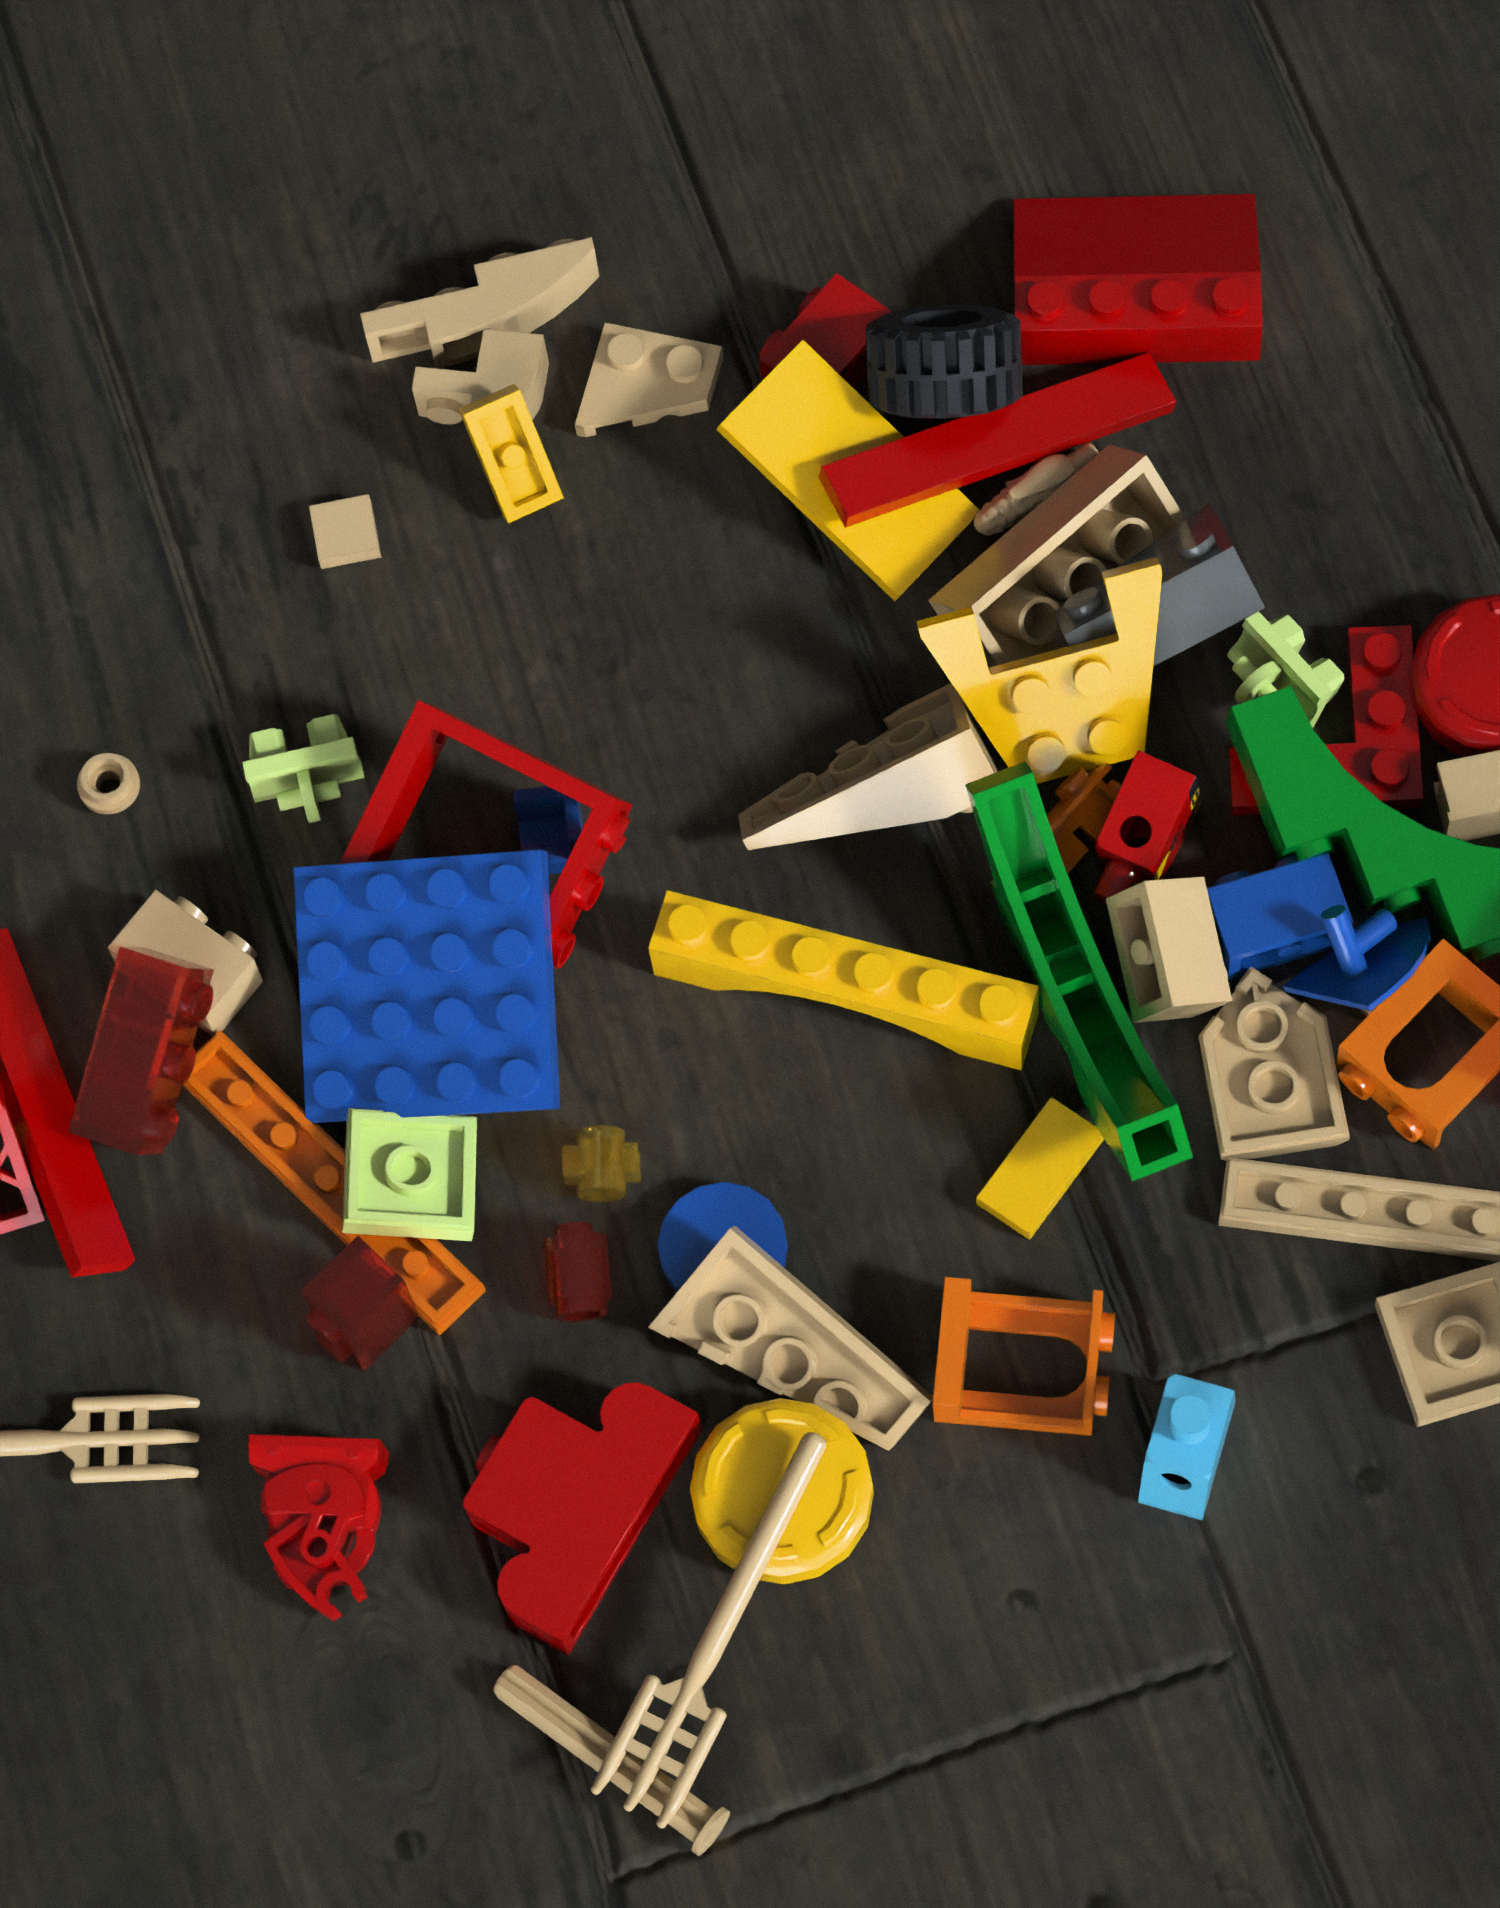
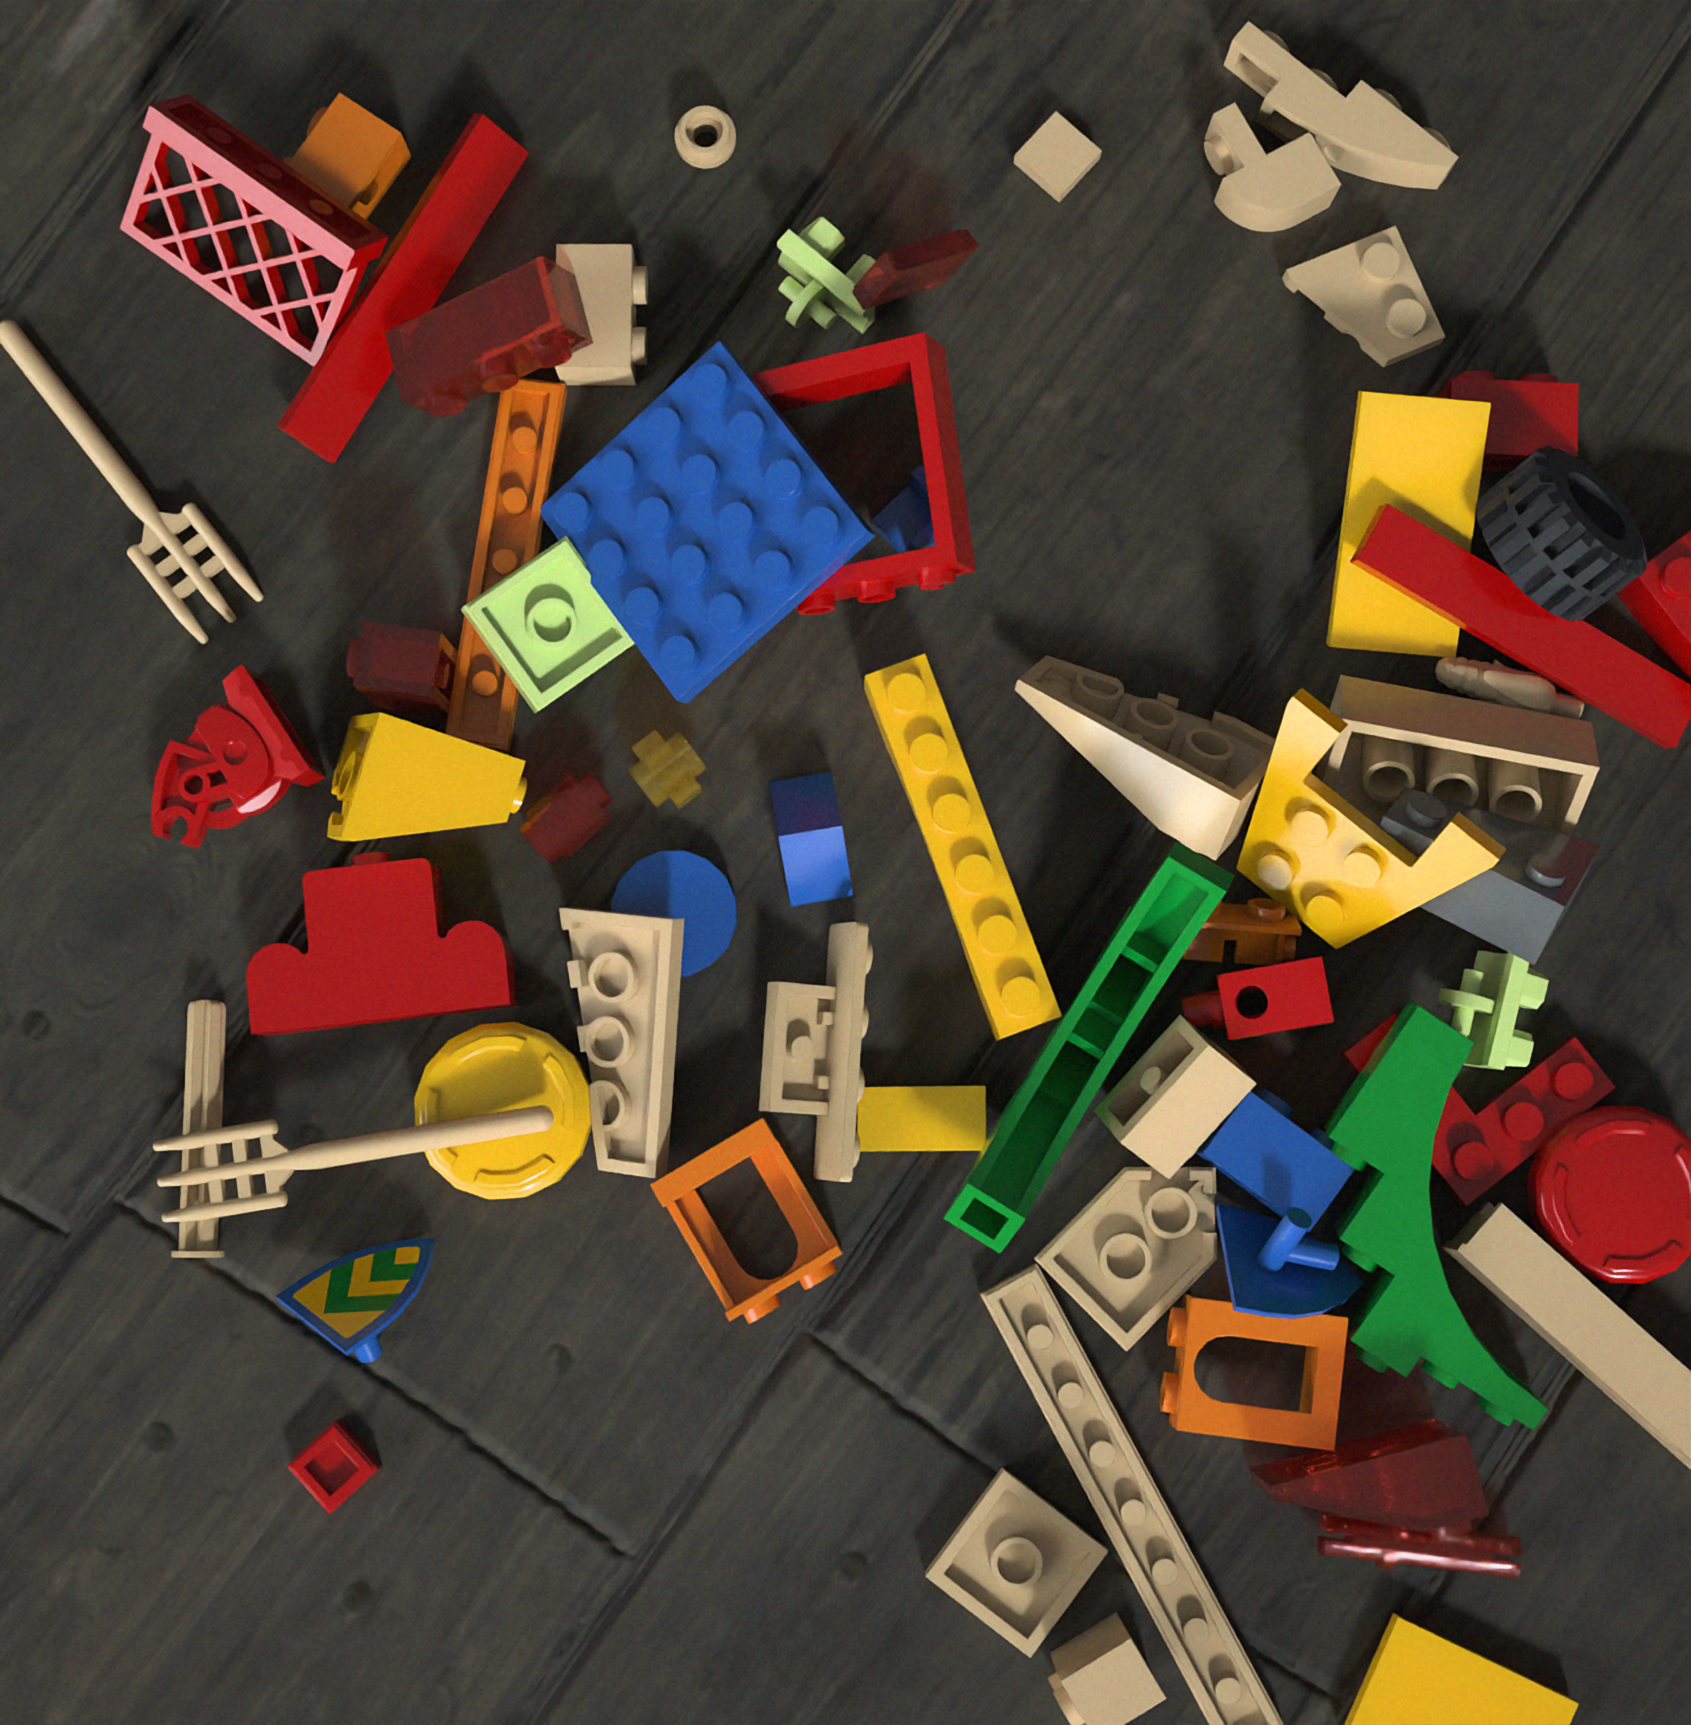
camera: 45 degrees right, 15 degrees up
yellow plate [459,384,564,523] -> none
medium azure torso [1138,1373,1236,1520] -> none
none -> shield [276,1238,435,1363]
none -> red tile [287,1418,382,1514]
none -> yellow slope [327,712,527,841]
none -> tan bracket [759,922,873,1182]
none -> blue slope [769,771,853,907]
none -> clear red tile [852,229,979,310]

